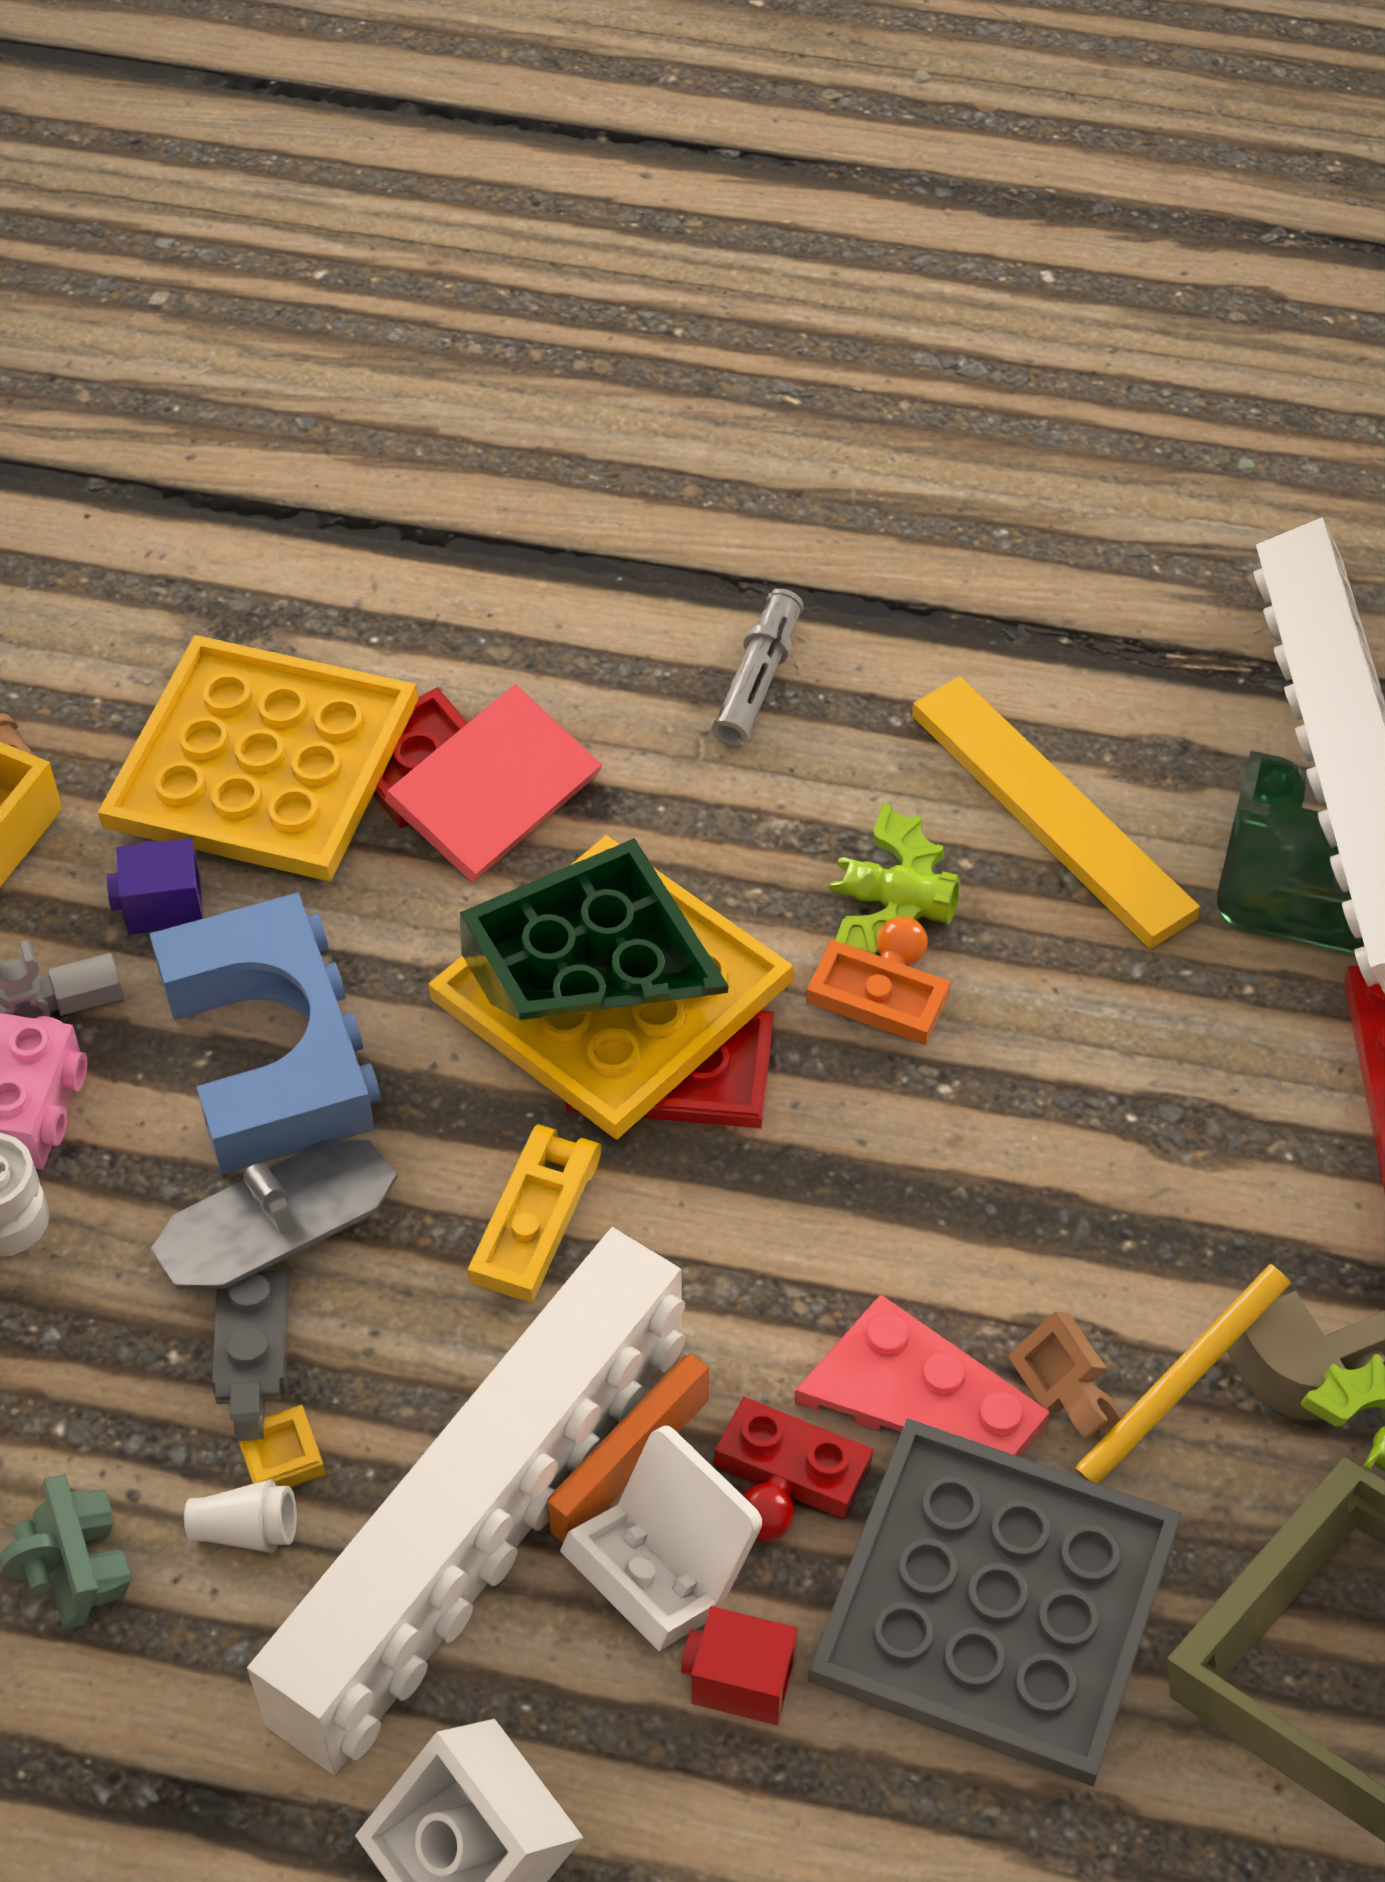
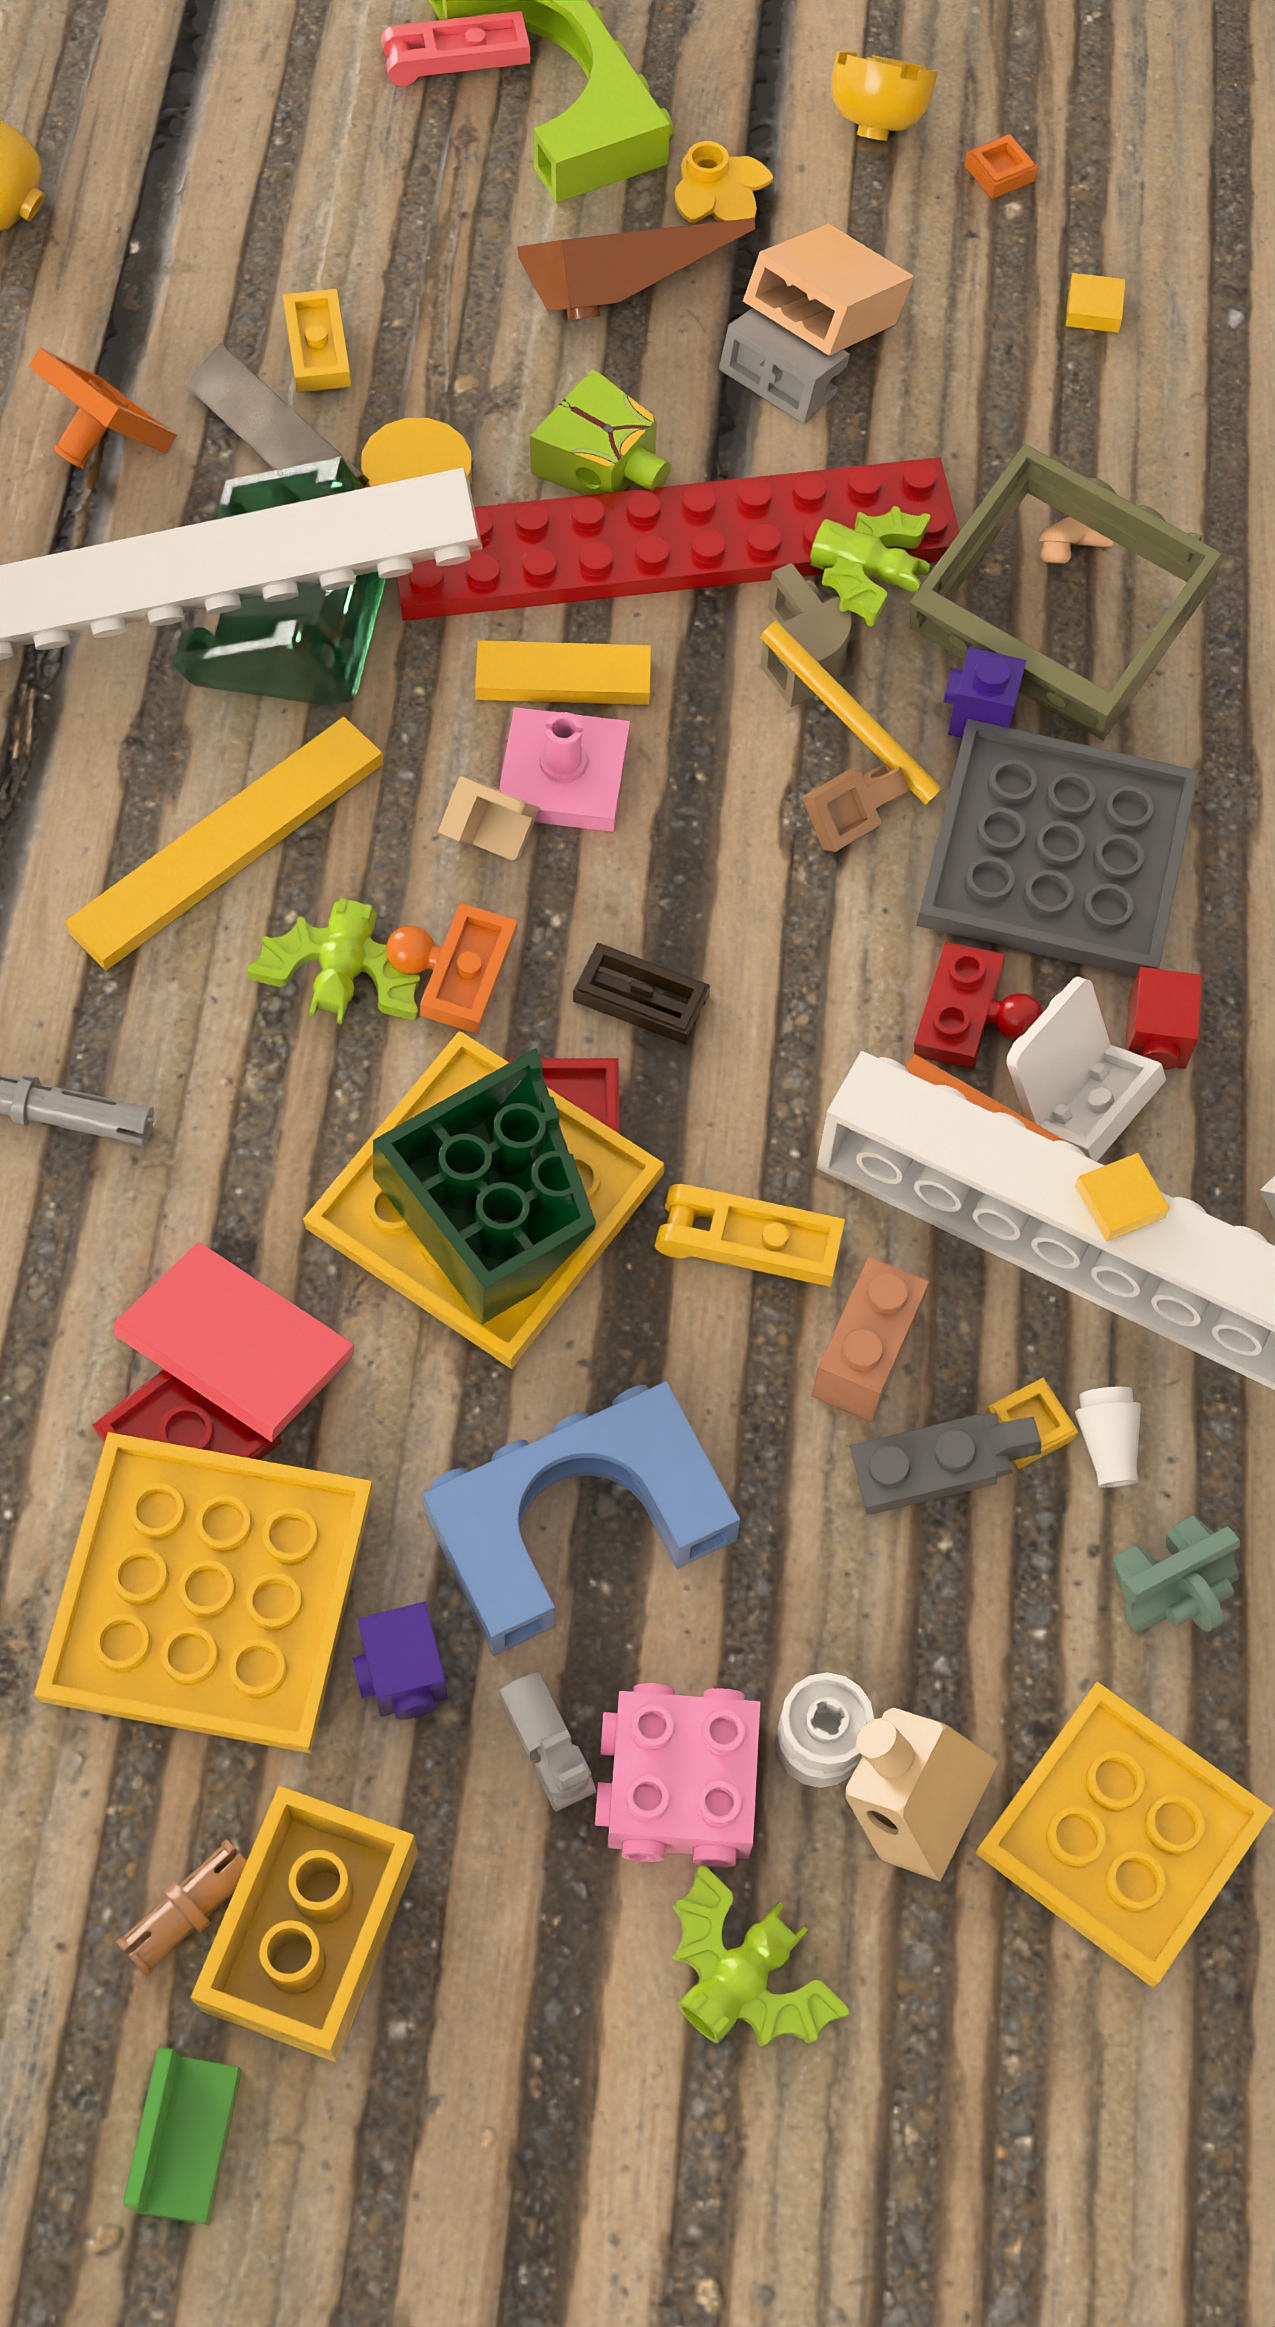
camera: 100 degrees left, 10 degrees up
flat silver shield [151,1140,398,1289] -> none
coral wing [795,1294,1050,1457] -> none
none -> tan panel [438,776,540,861]
none -> yellow tile [475,640,651,705]
none -> bright pink tile [499,707,630,832]
none -> dark brown tile [573,942,710,1045]
none -> nougat brick [811,1256,929,1422]
none -> dark purple brick [943,647,1026,738]
none -> yellow tile [1075,1153,1170,1242]

